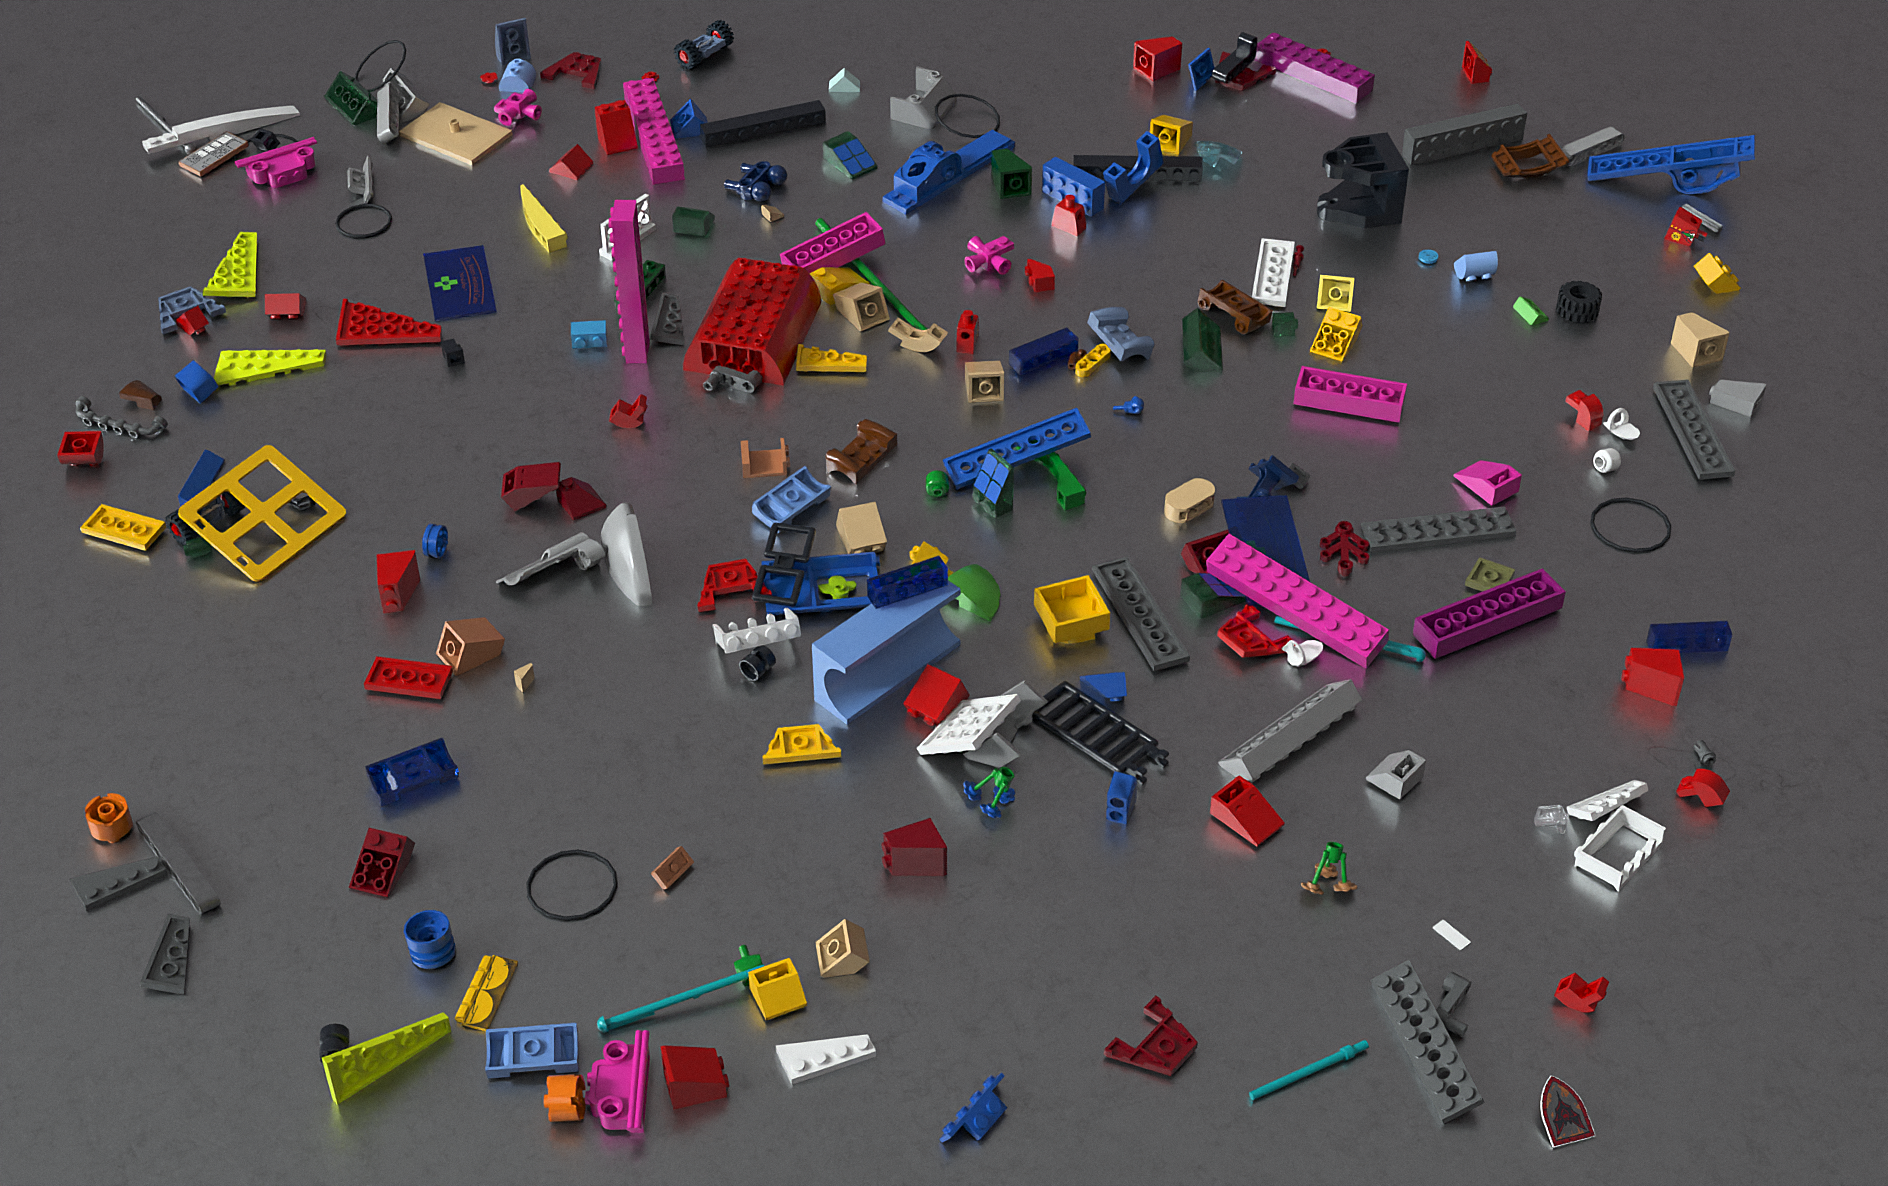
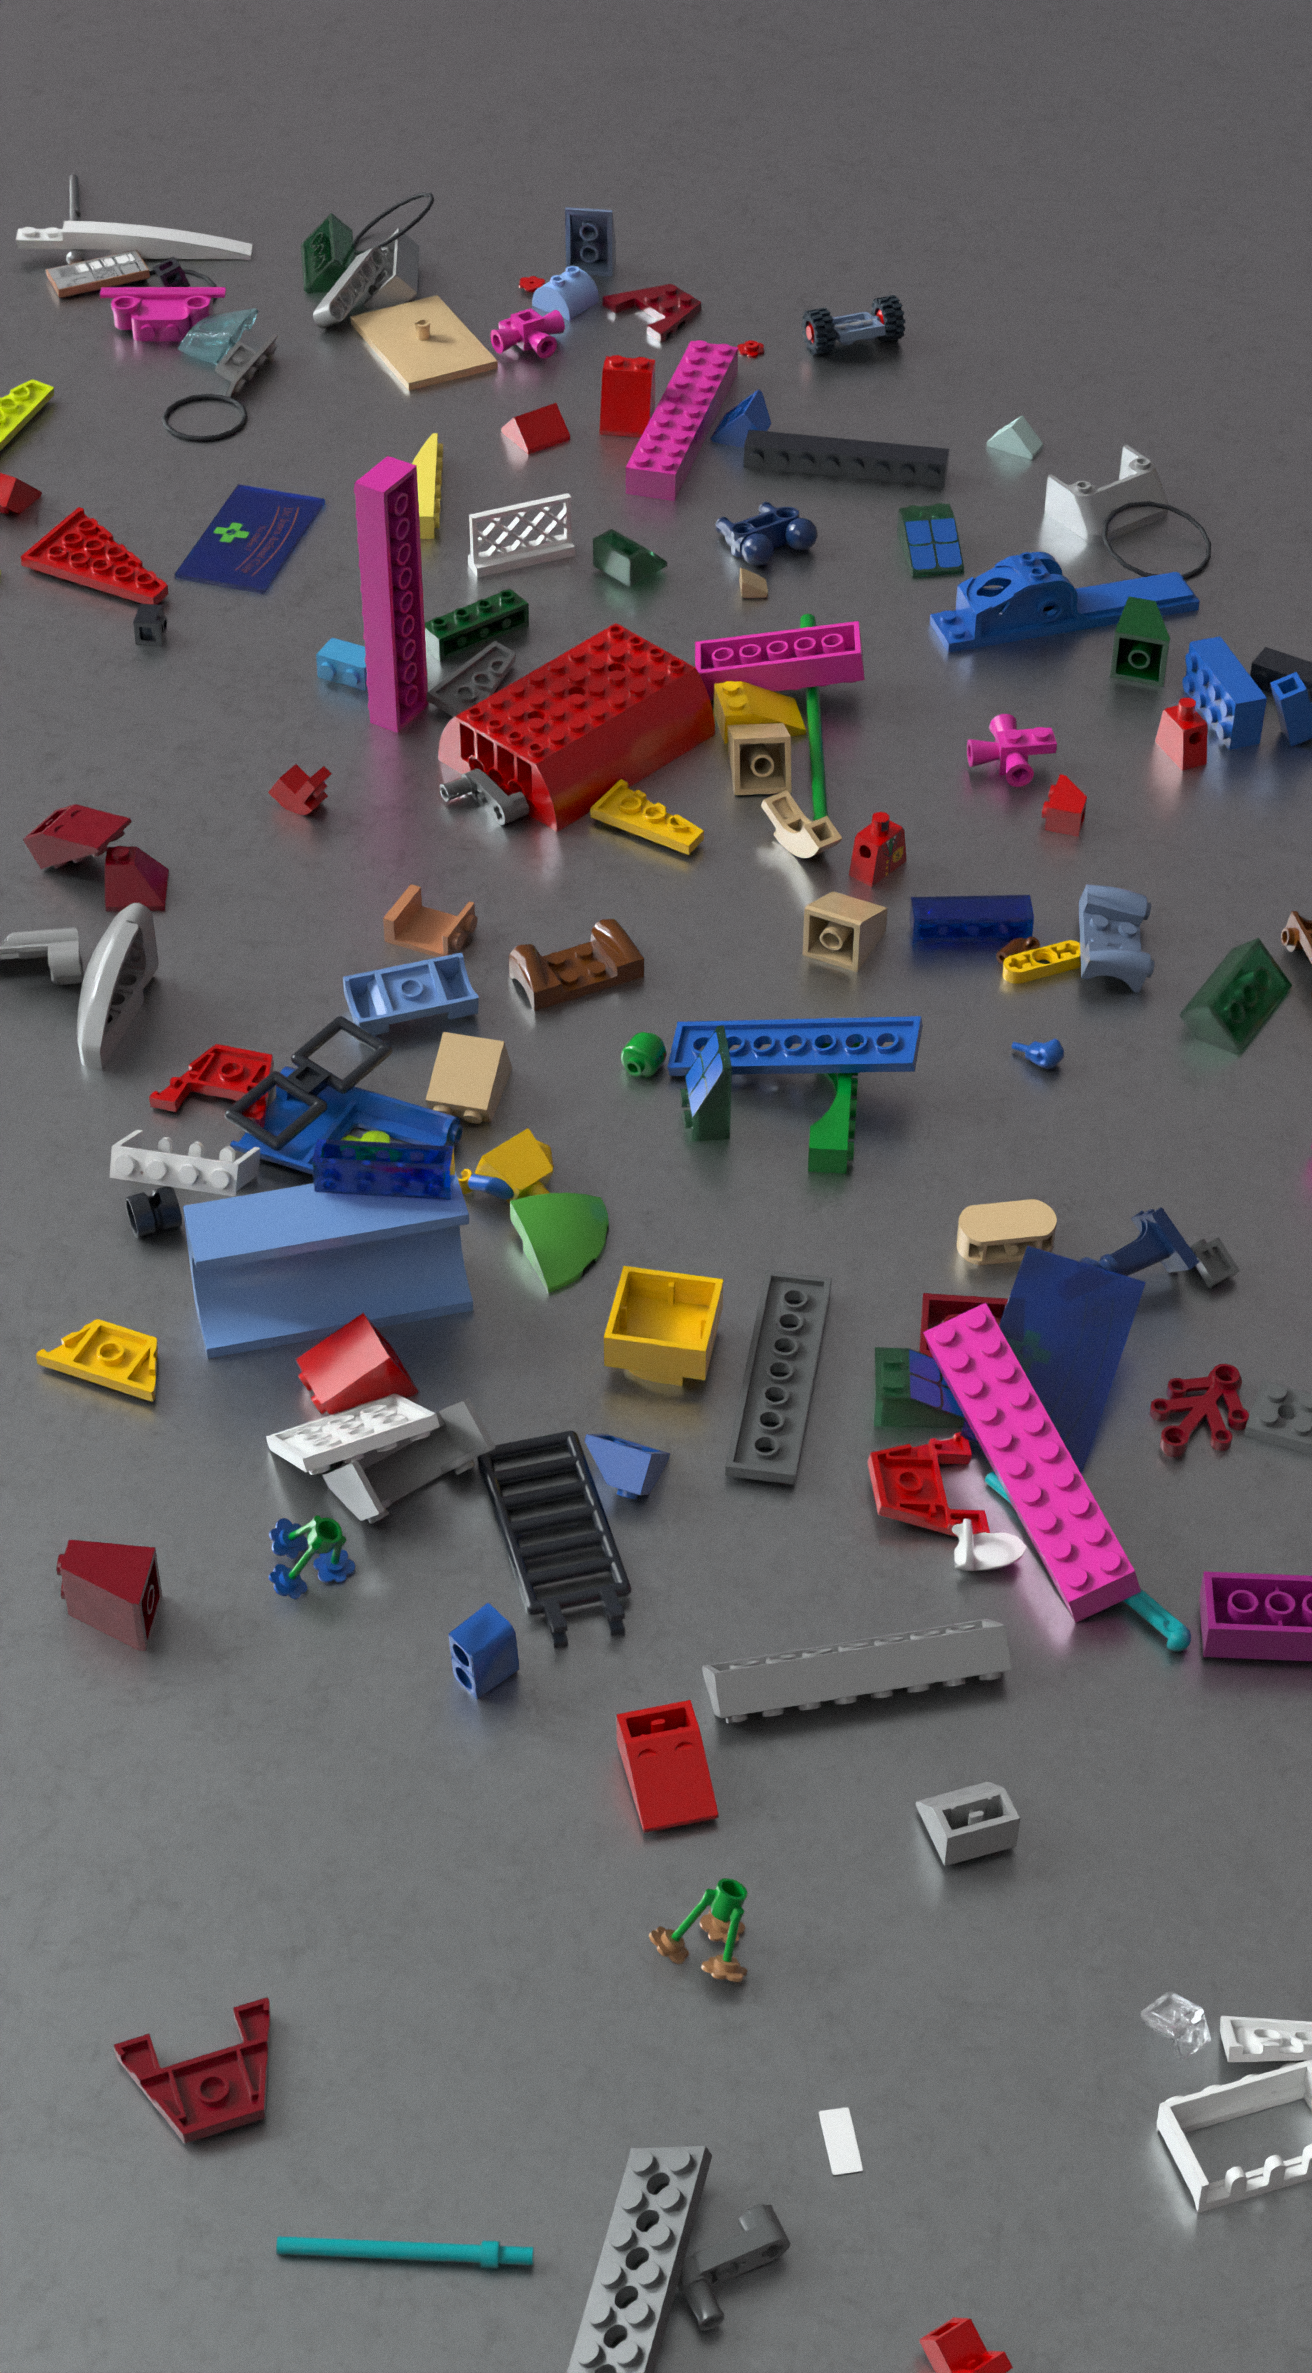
camera: 30 degrees right, 0 degrees up
none -> clear light blue slope [178,308,259,365]

